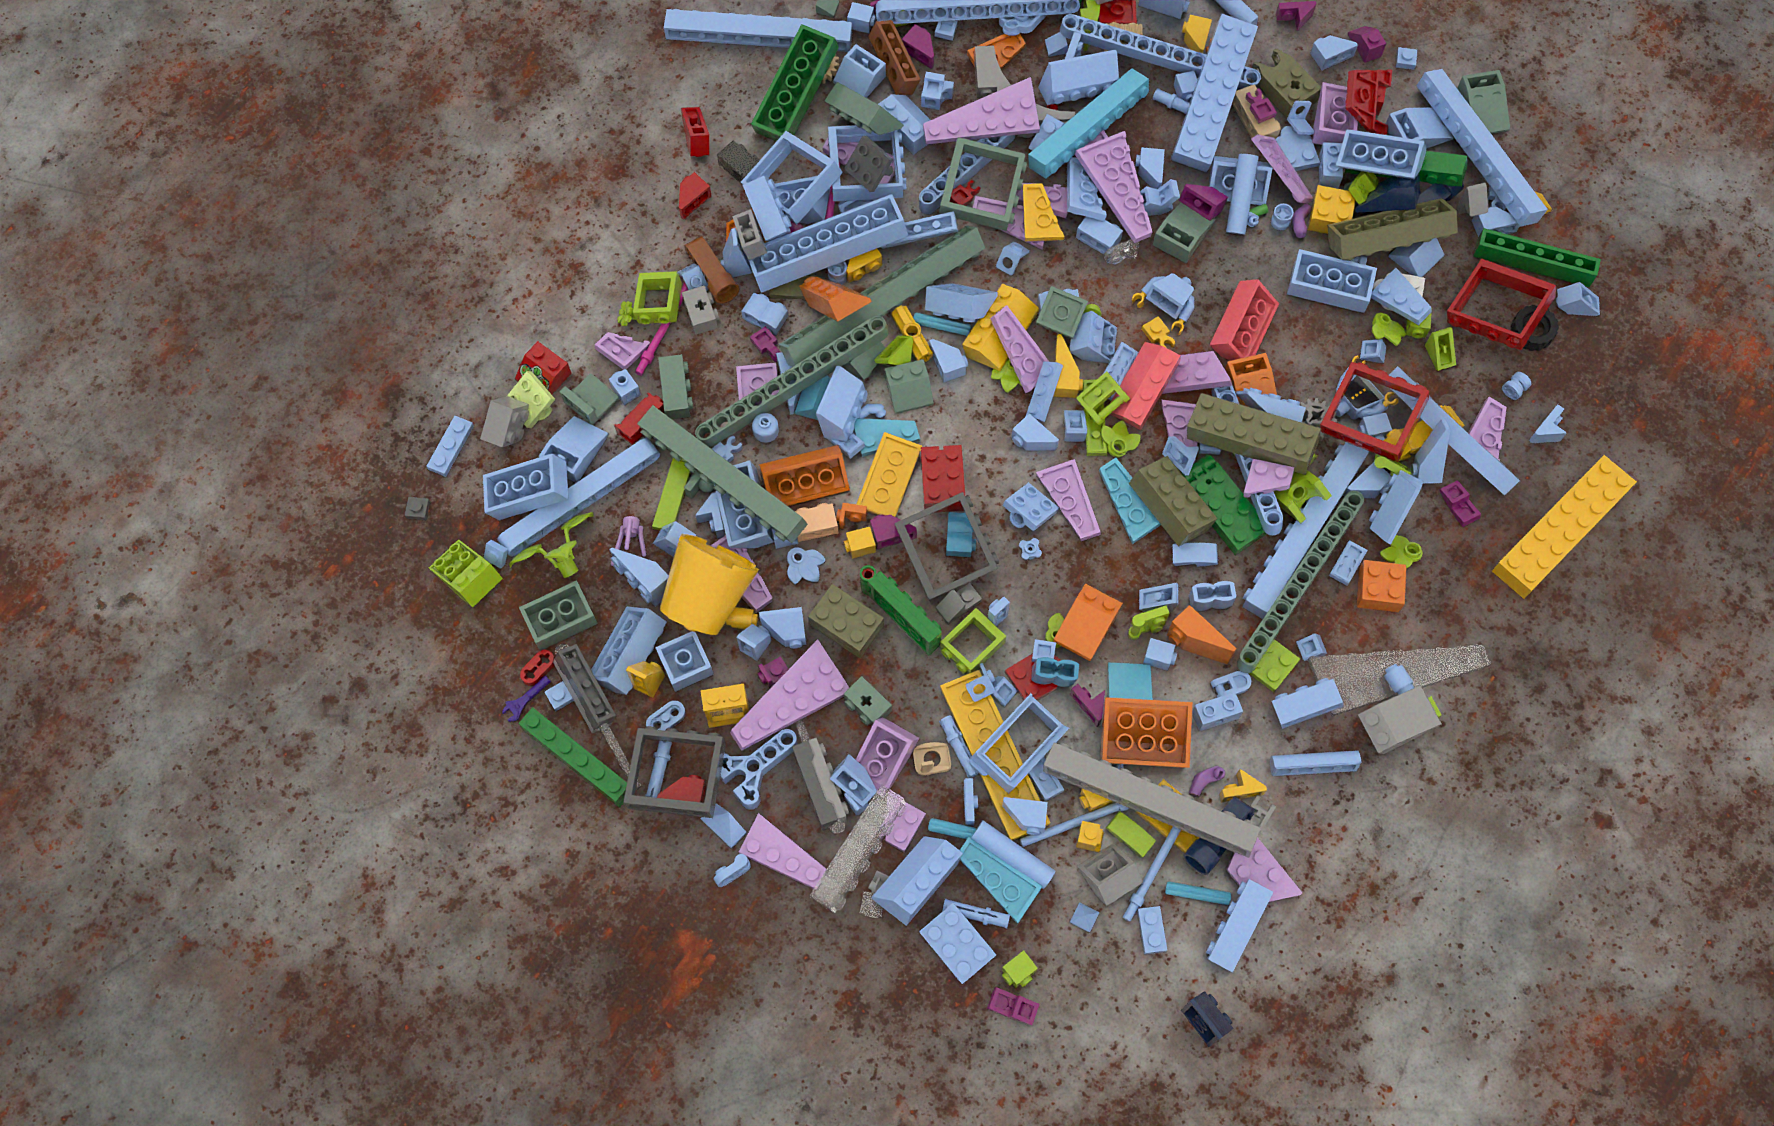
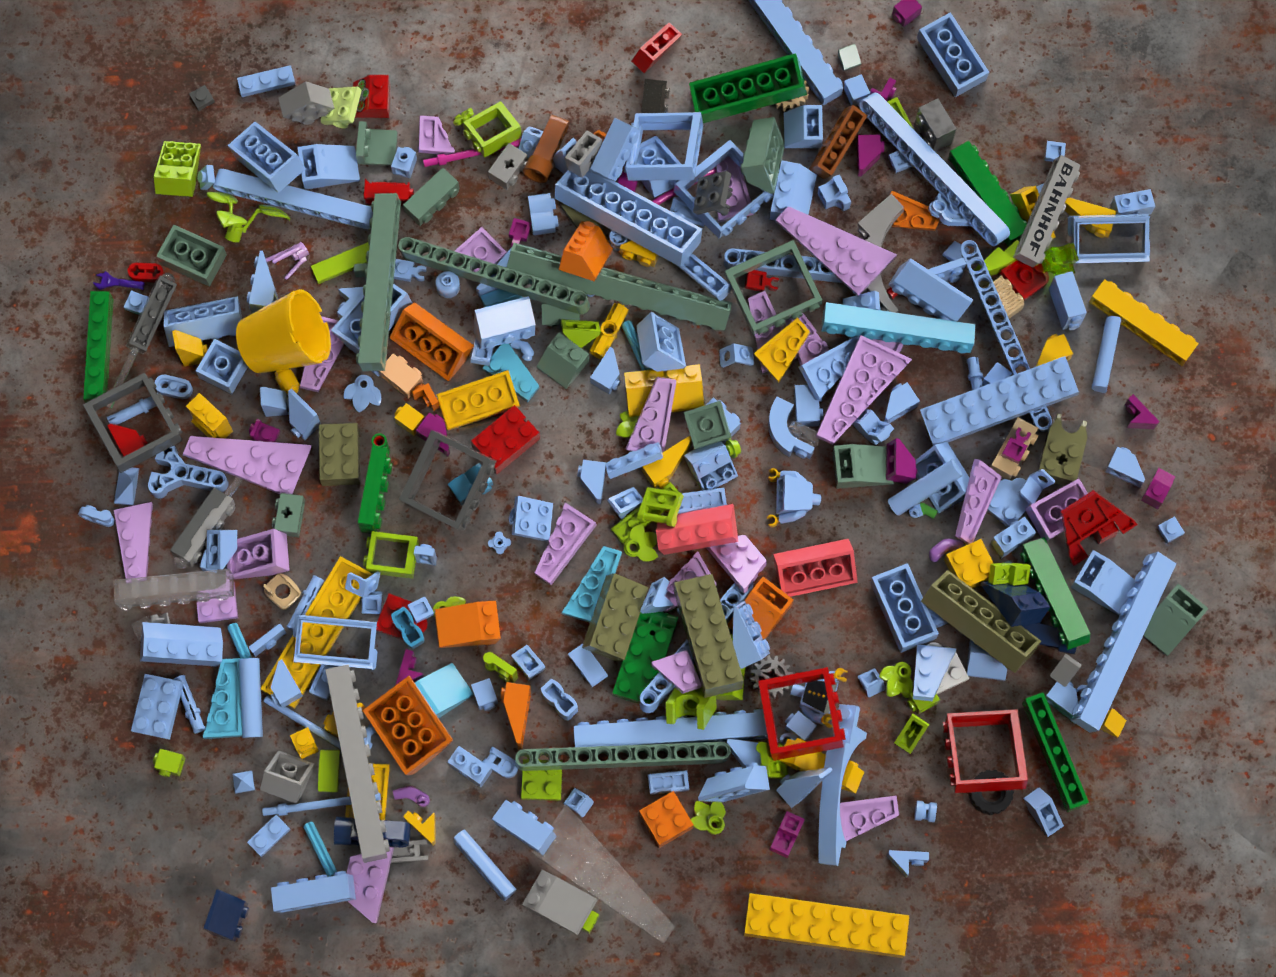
camera: 50 degrees right, 5 degrees up
light blue brick [653,521,696,557] -> none
red slope [679,172,712,220] -> none
light grey slope [936,583,982,624] -> none
magenta slope [987,987,1040,1026] -> none
yellow plate [1142,316,1175,348] -> none
light blue wheel [1271,203,1294,230] -> none
light blue slope [1336,129,1426,179] -> none
light blue brick [1384,664,1415,695] -> none
none -> light blue arch [768,397,815,459]

